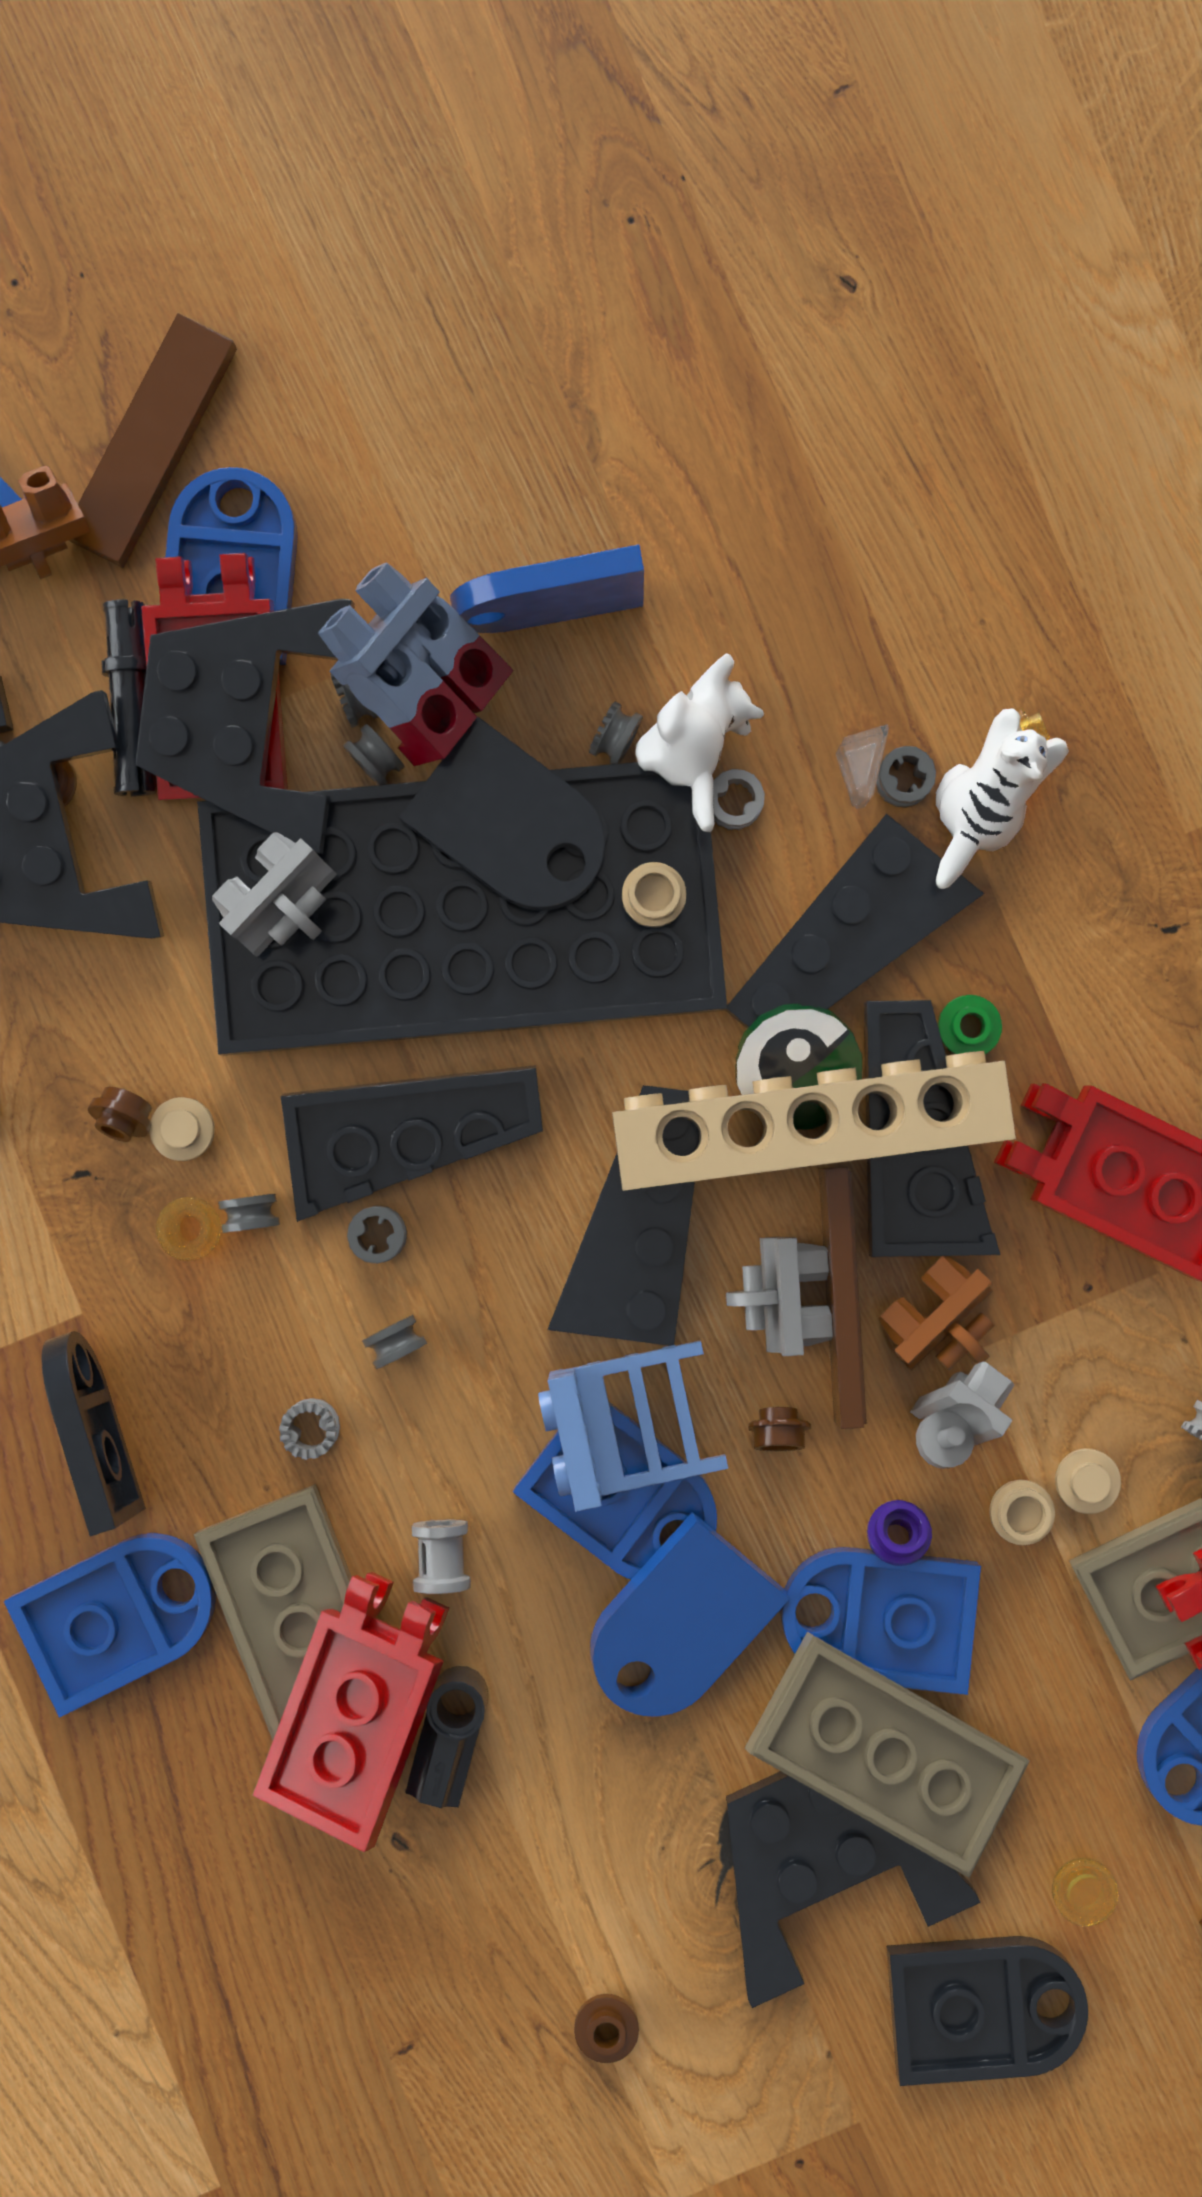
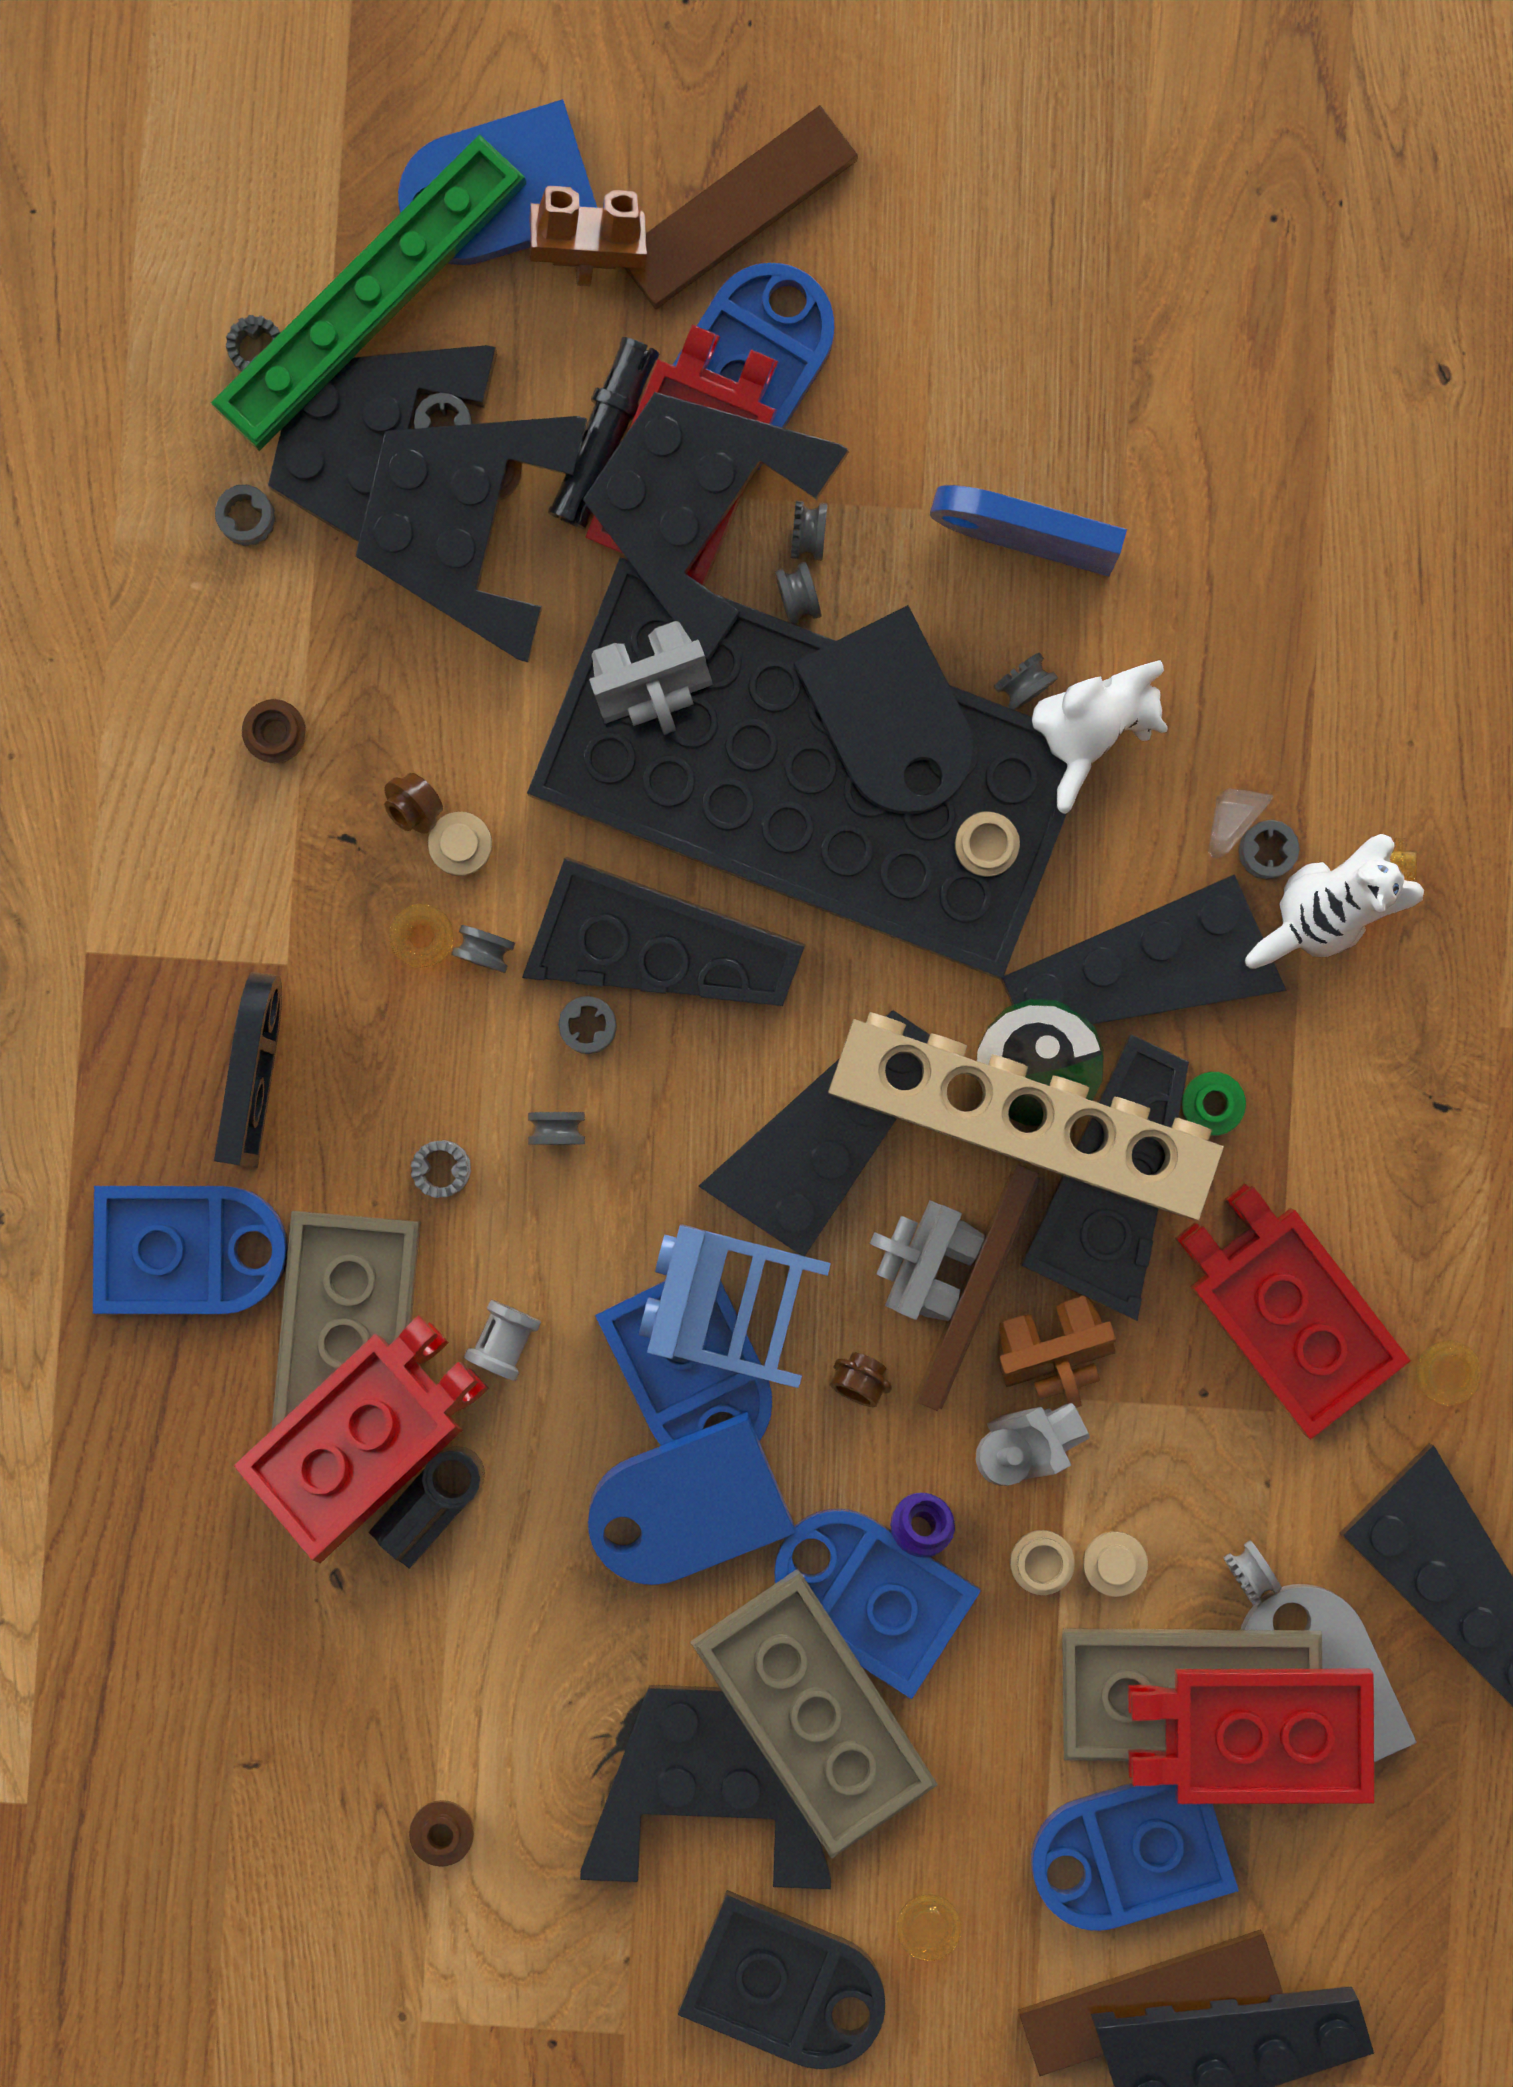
camera: 30 degrees right, 0 degrees up
sand blue hips [318,562,514,766] -> none
light grey bush [713,769,765,830] -> none

